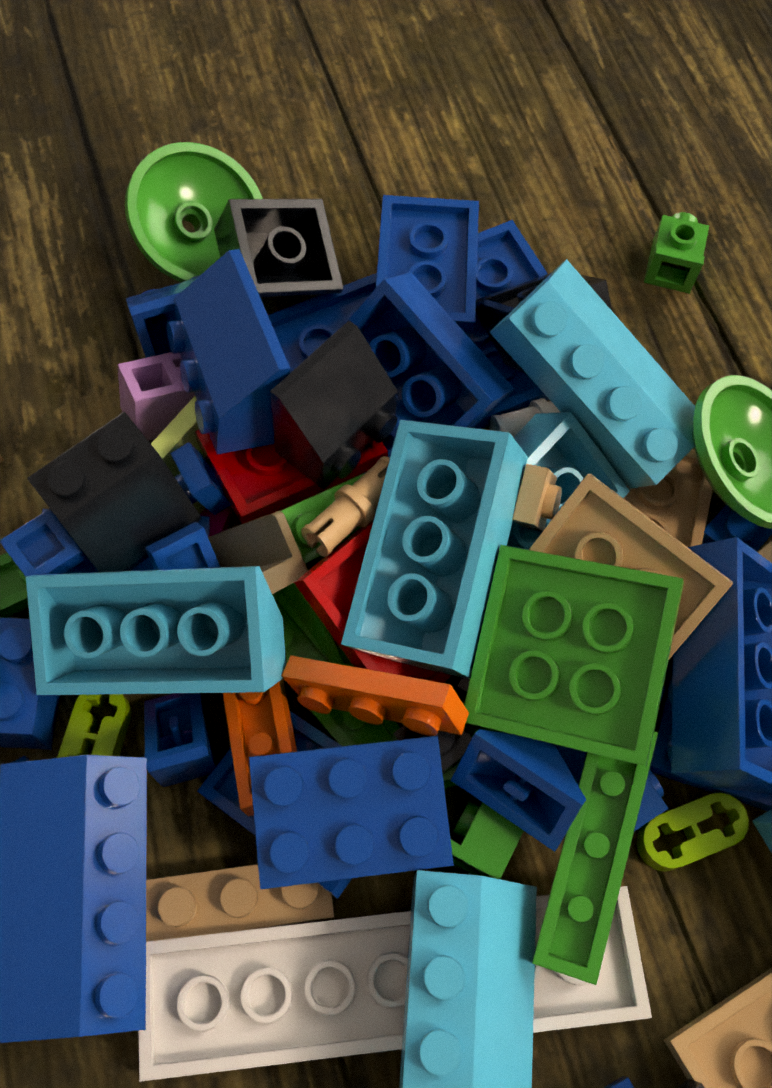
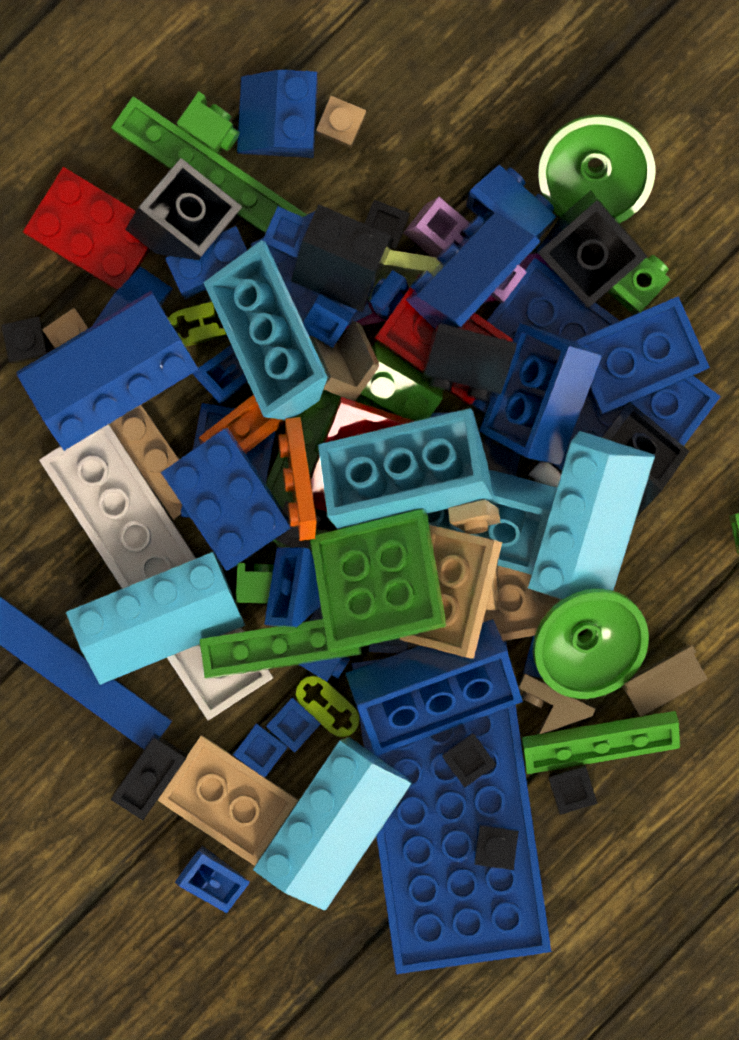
camera: 65 degrees right, 20 degrees up
tan pin [301,456,390,557] -> none
none -> blue plate [233,723,288,778]
none -> blue plate [266,697,321,753]
none -> bright green brick [608,255,671,315]

